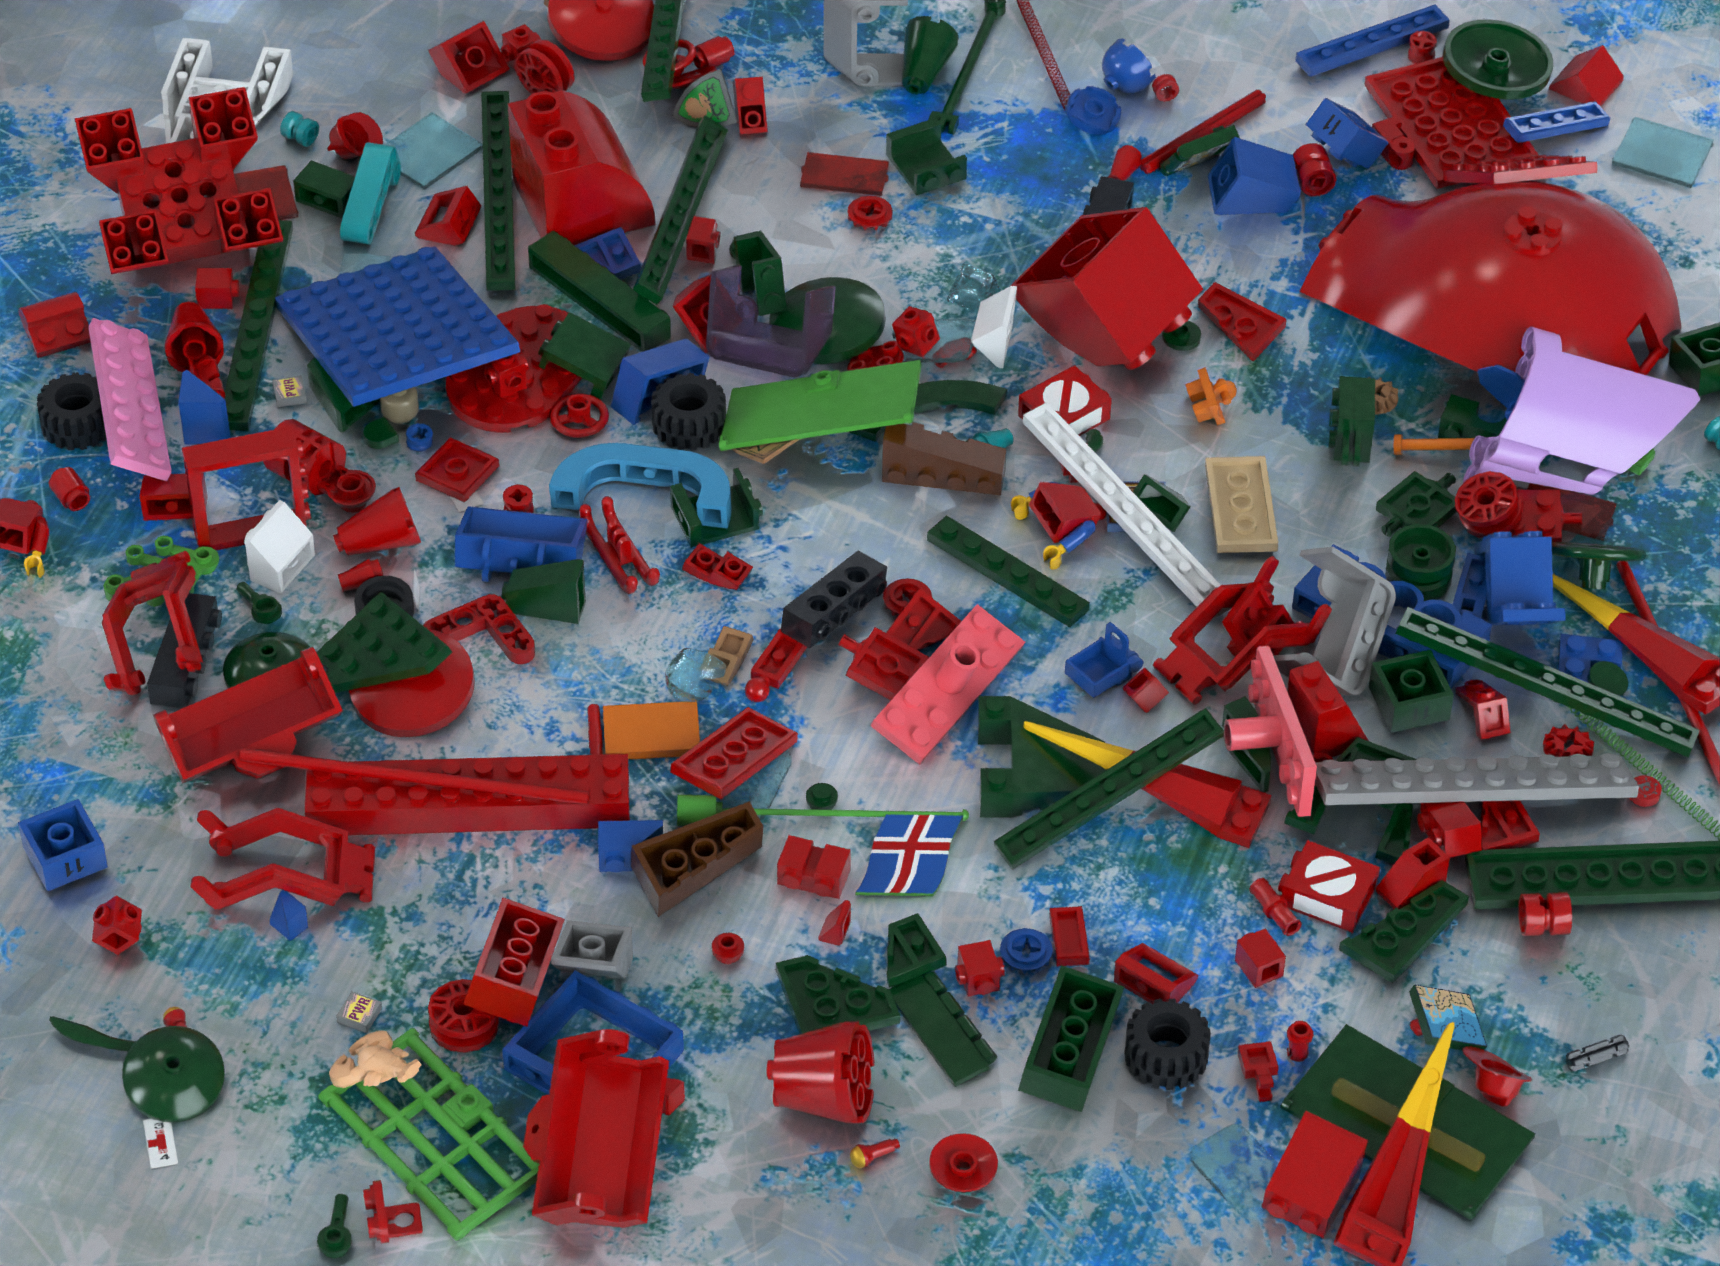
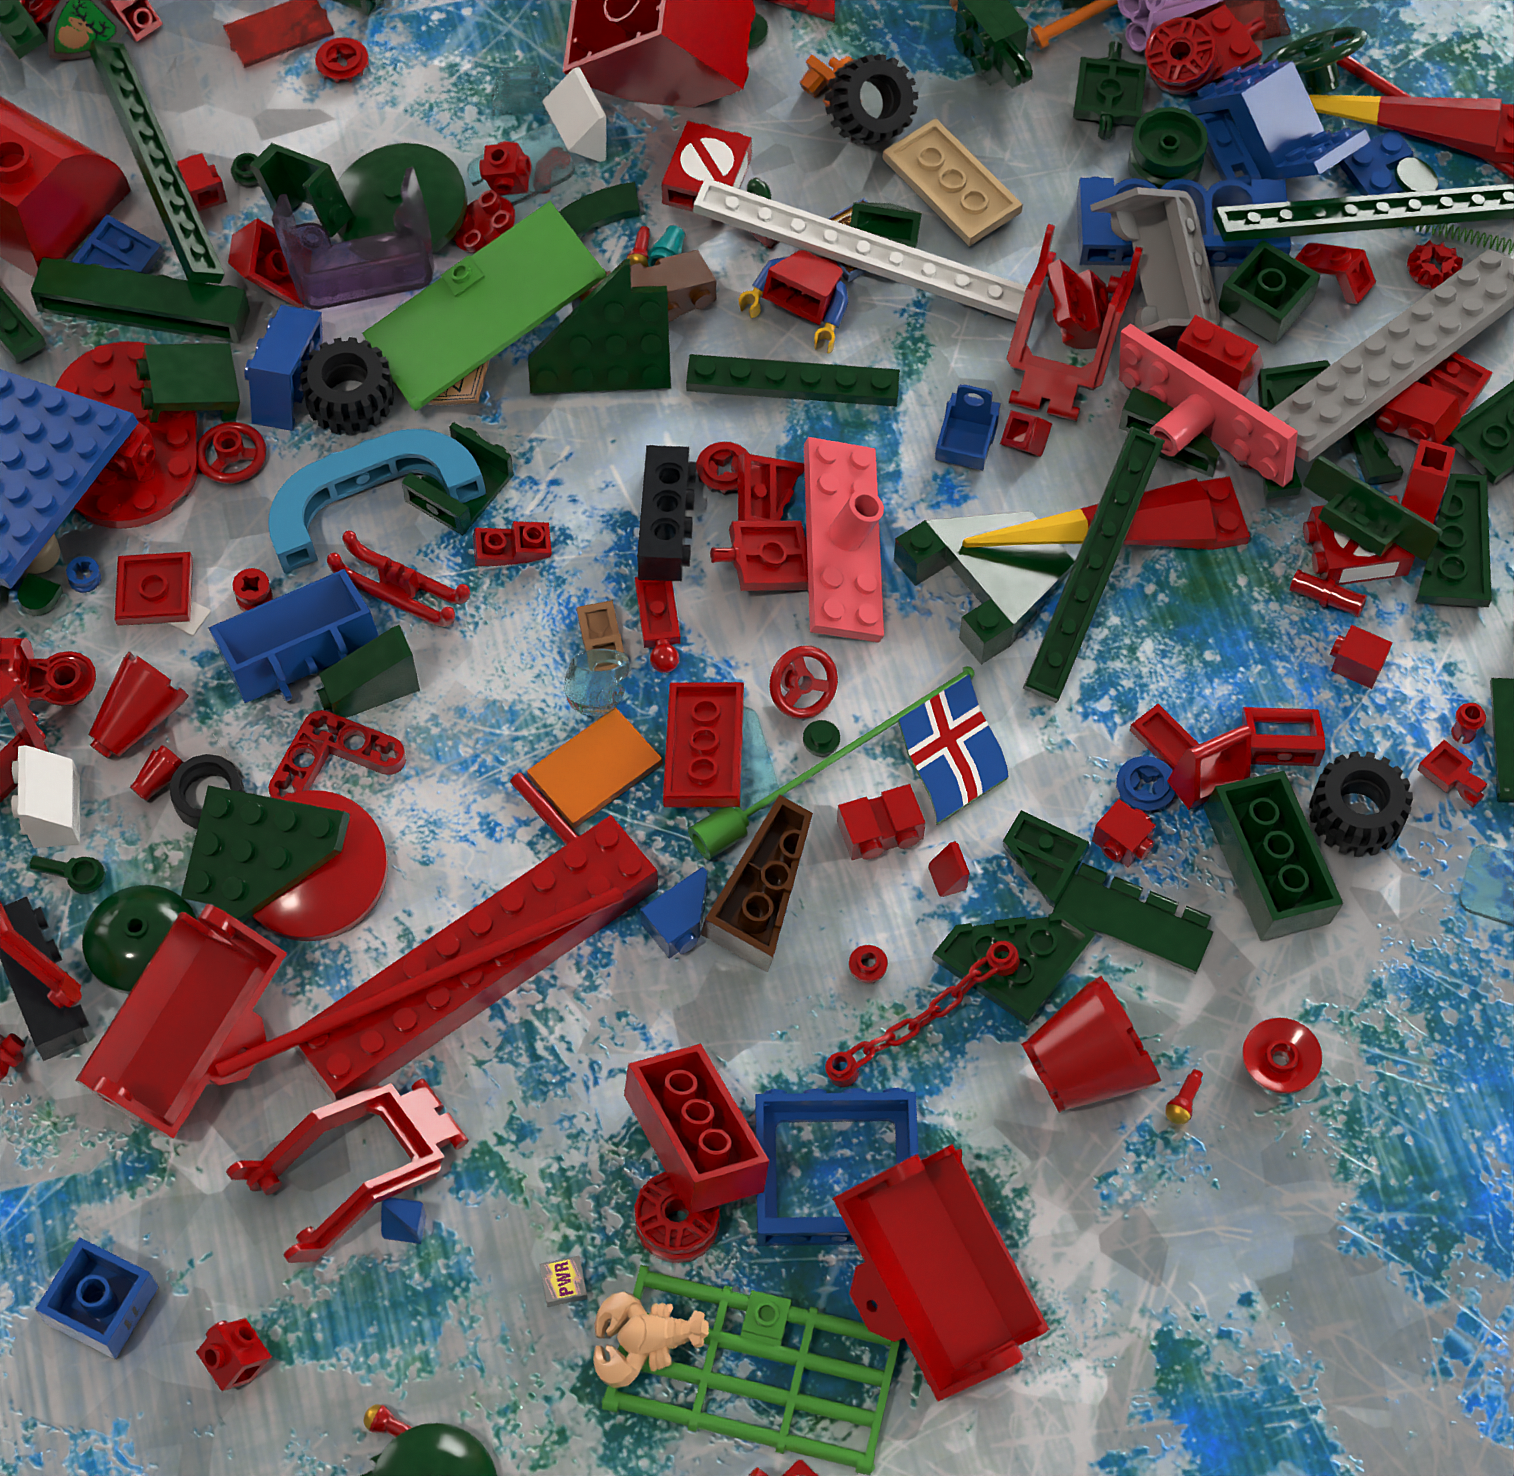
camera: 35 degrees left, 15 degrees up
light grey slope [551,920,633,979] -> none
none -> dark green wing [528,259,671,393]
none -> red piece [626,226,650,267]
none -> red piece [769,646,838,719]
none -> black tyre [825,54,918,145]
none -> red piece [825,941,1020,1087]
none -> red tile [1167,725,1252,810]
none -> dark green bracket [1303,456,1443,561]

